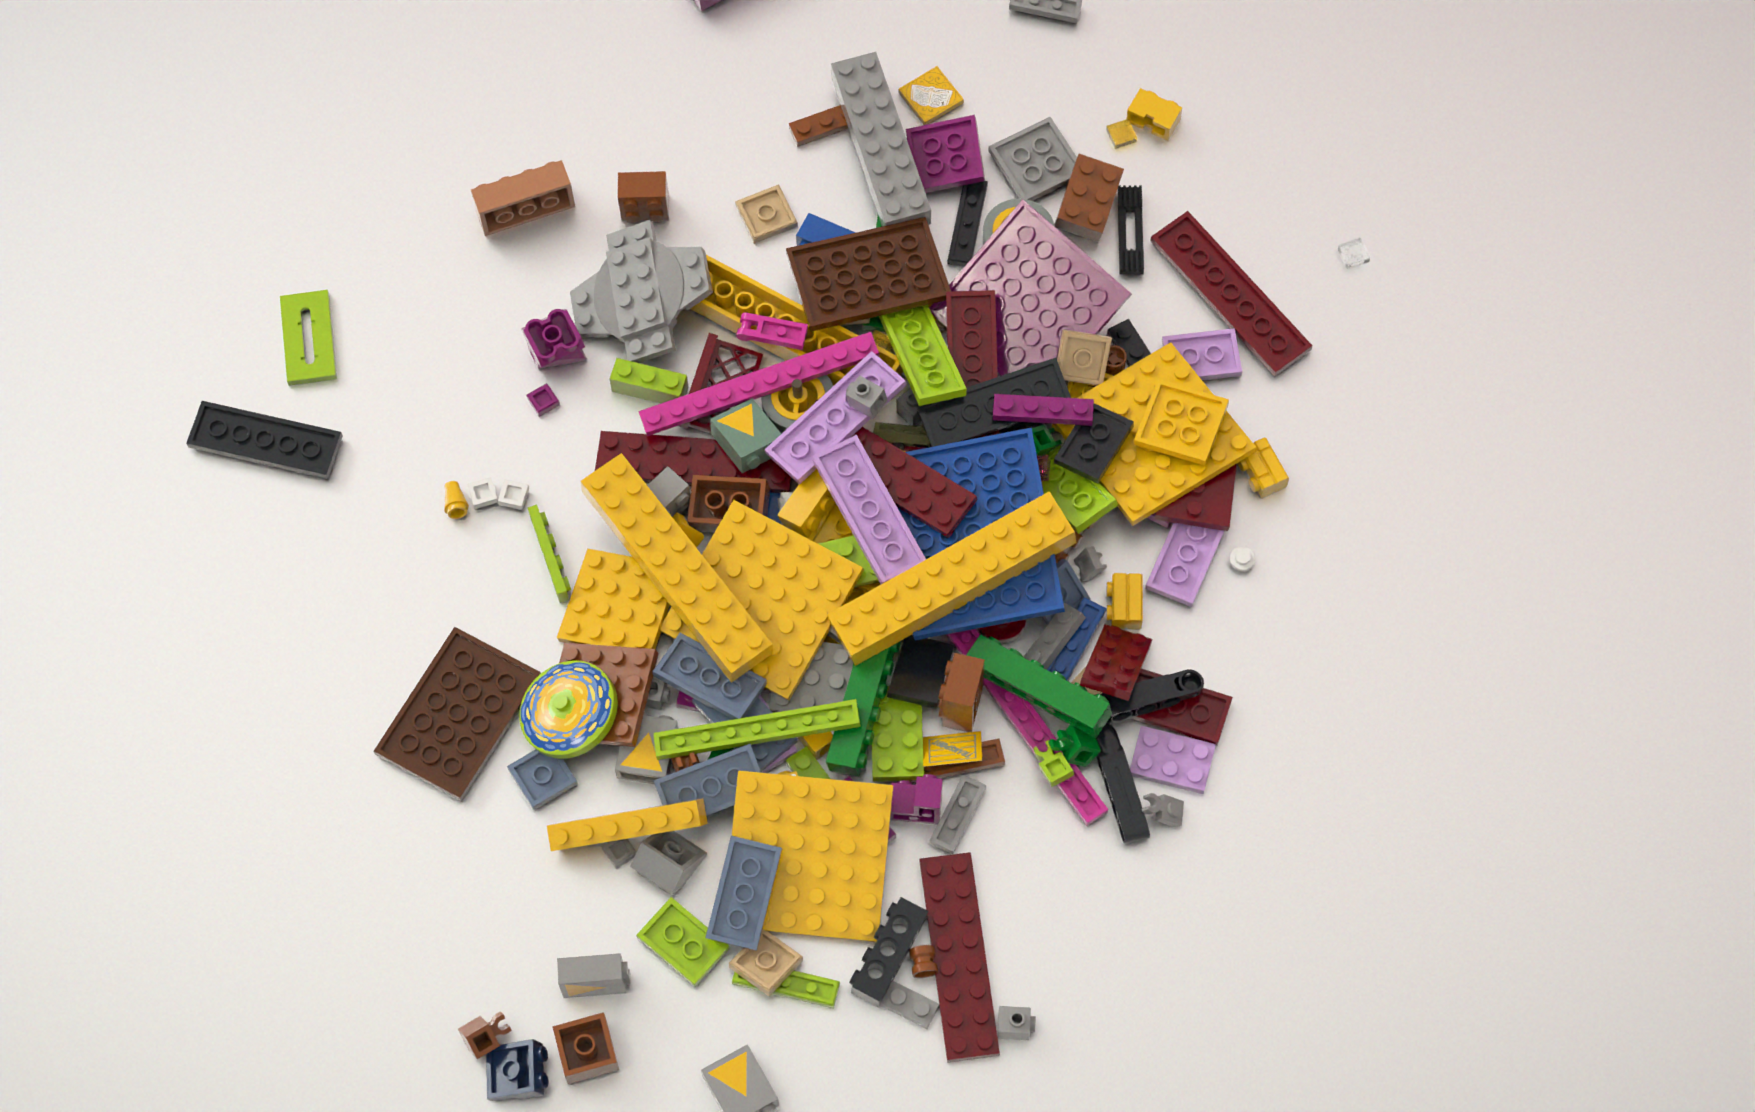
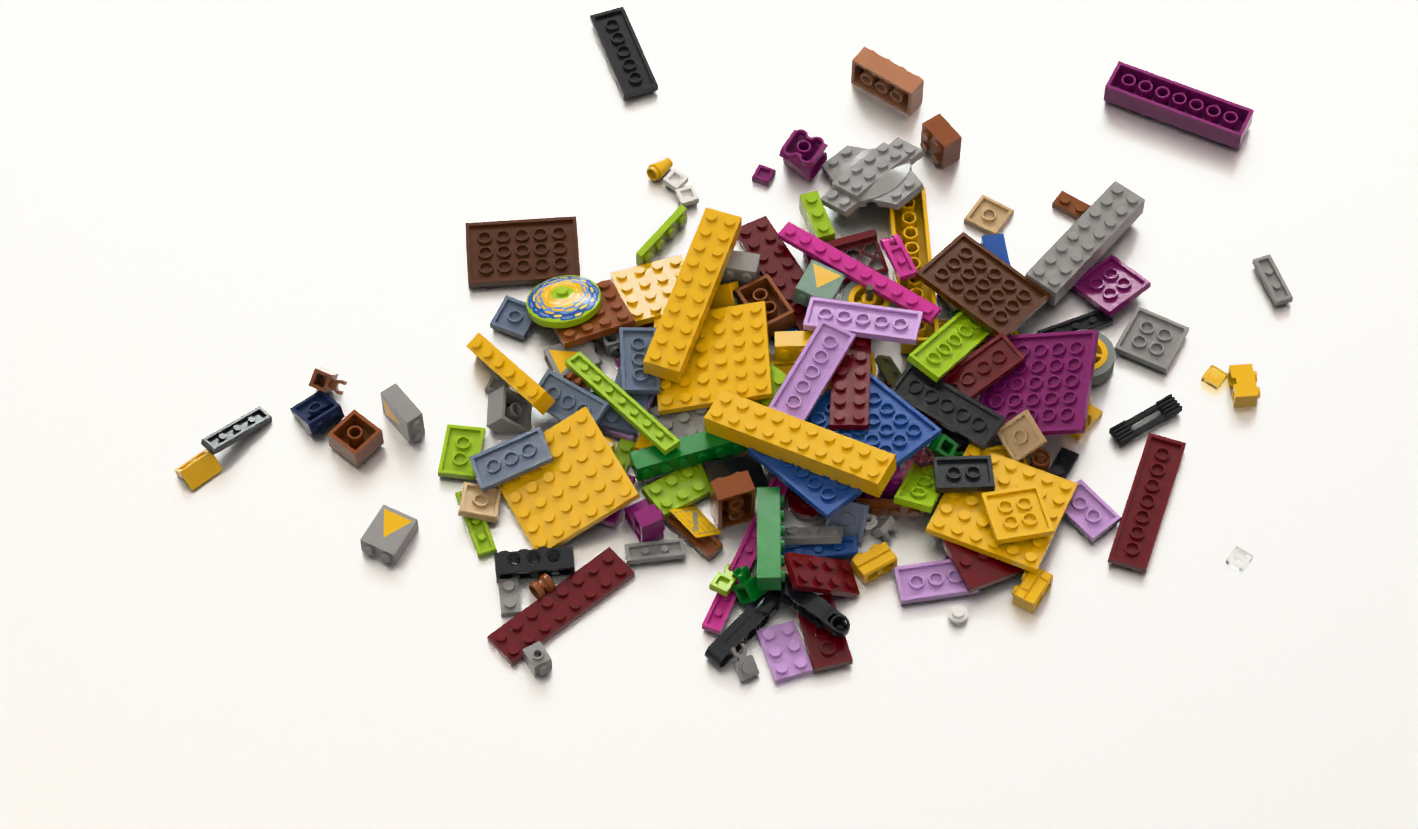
camera: 55 degrees right, 10 degrees down
lime piece [280,289,337,386] -> none
light grey brick [846,375,887,419] -> none
tile [898,66,964,125] -> none
magenta plate [993,394,1094,426] -> none
dark orange brick [1054,153,1124,242] -> none

